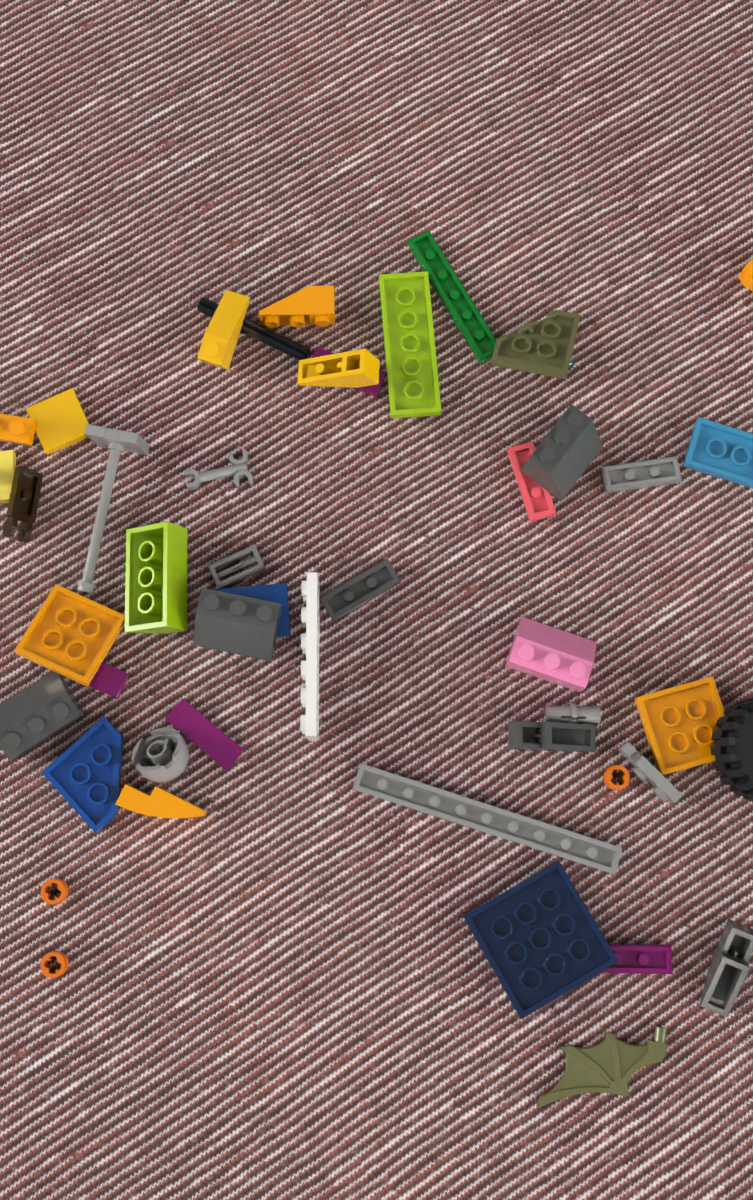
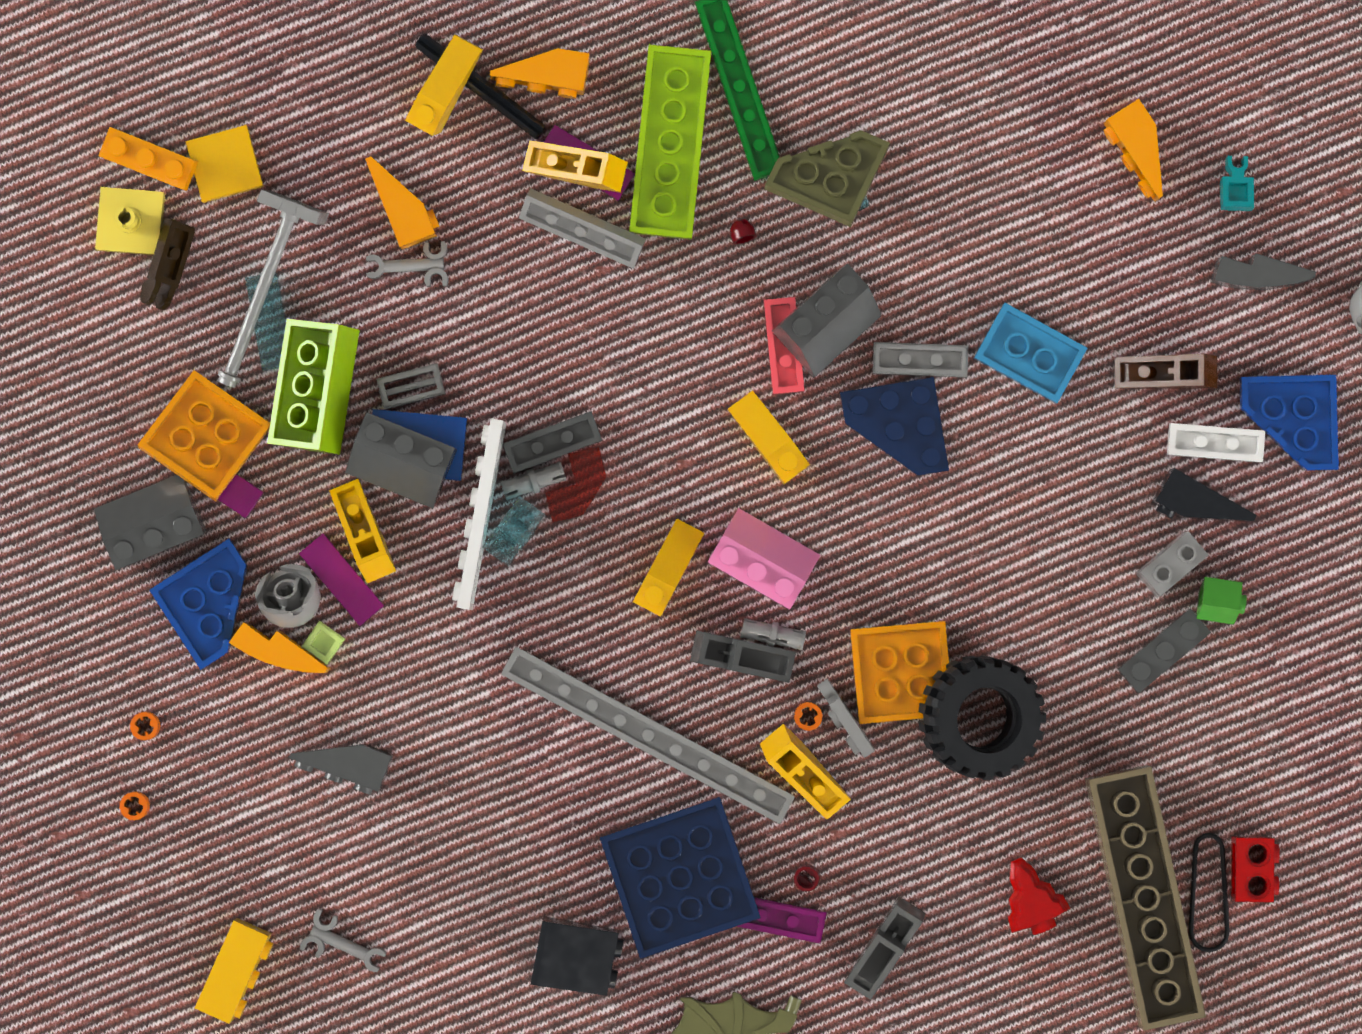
camera: 10 degrees right, 10 degrees up
none -> yellow brick [195,918,274,1024]
none -> clear light blue tile [245,272,286,371]
none -> dark grey slope [289,744,394,795]
none -> light grey bar [300,908,387,972]
none -> yellowish green tile [301,621,346,665]
none -> yellow slope [329,478,396,583]
none -> light orange slope [365,156,440,250]
none -> clear light blue brick [482,496,546,567]
none -> light grey pin [500,461,566,501]
none -> light grey plate [519,188,646,269]
none -> black slope [530,916,624,996]
none -> clear red tile [545,446,607,523]
none -> yellow slope [633,519,704,617]
none -> yellow slope [727,390,810,485]
none -> dark red hinge [730,219,757,245]
none -> yellow slope [760,724,851,819]
none -> dark red hinge [794,864,820,891]
none -> dark blue plate [840,377,949,476]

